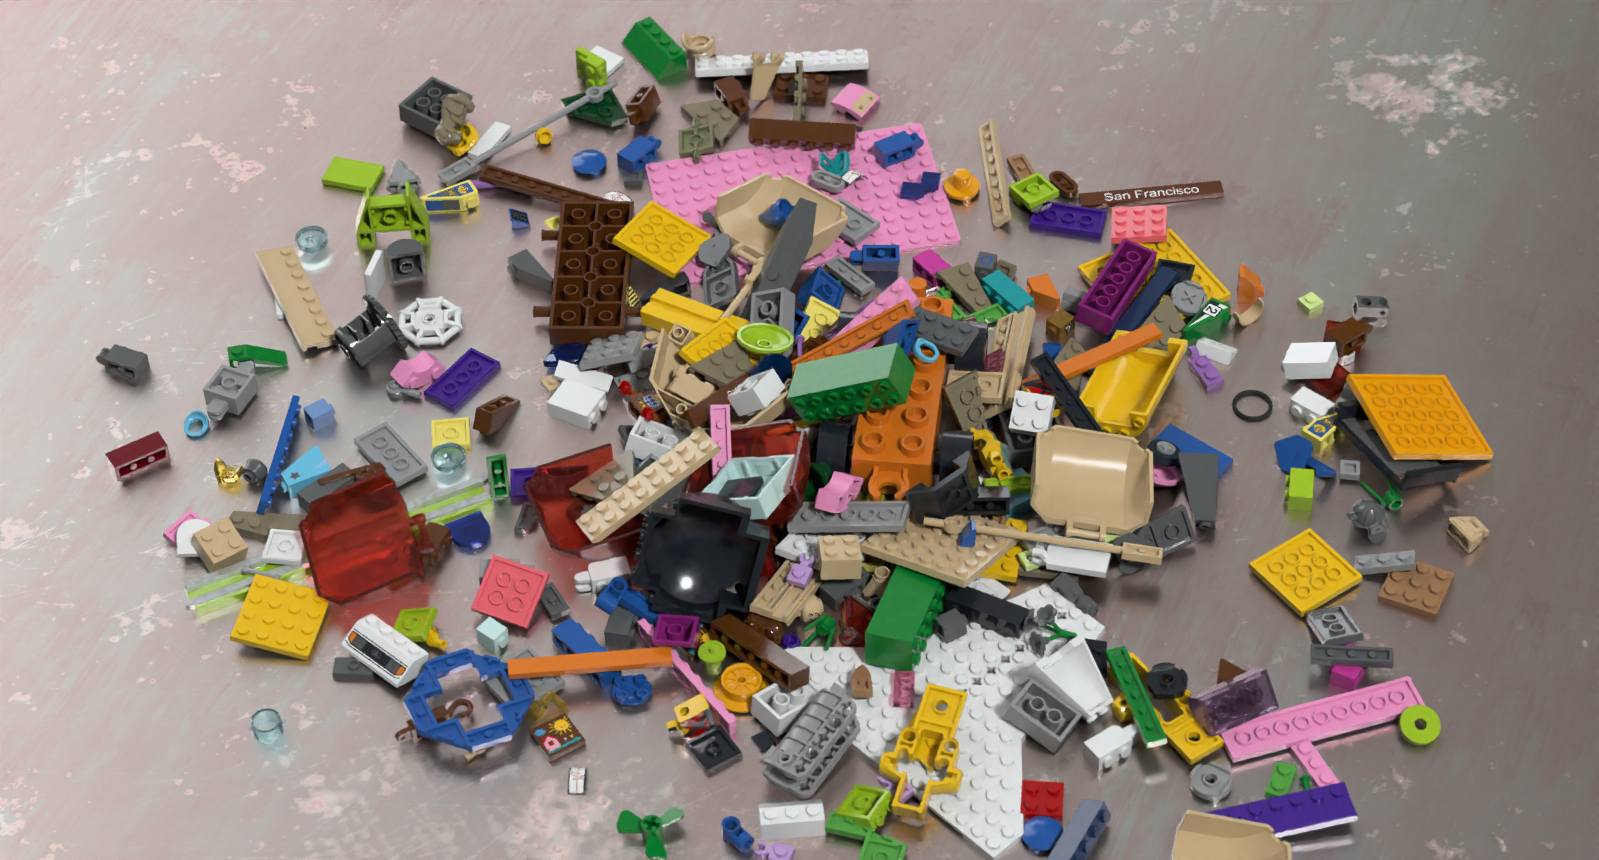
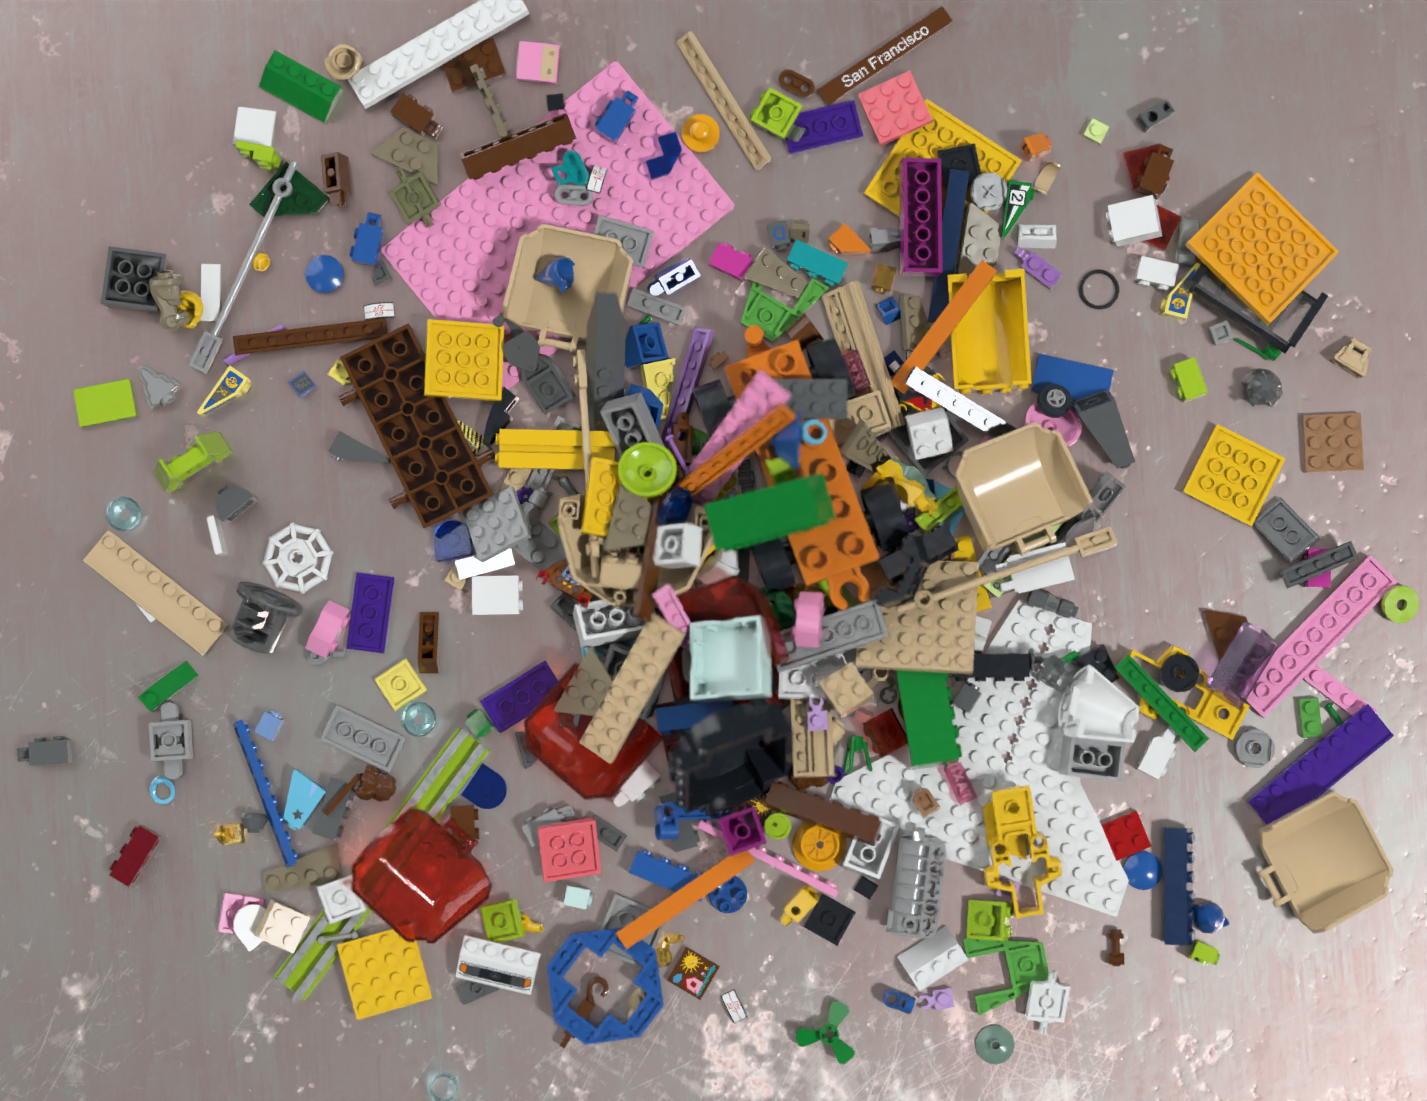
camera: 30 degrees left, 40 degrees up
black tile [718,476,764,498] -> none
tan flag [750,52,784,100] -> none
blue slope [958,520,976,547] -> none
medium nougat plate [1007,153,1035,181] -> none
blue piece [1274,435,1337,478] -> none
light grey plate [1355,550,1416,575] -> none

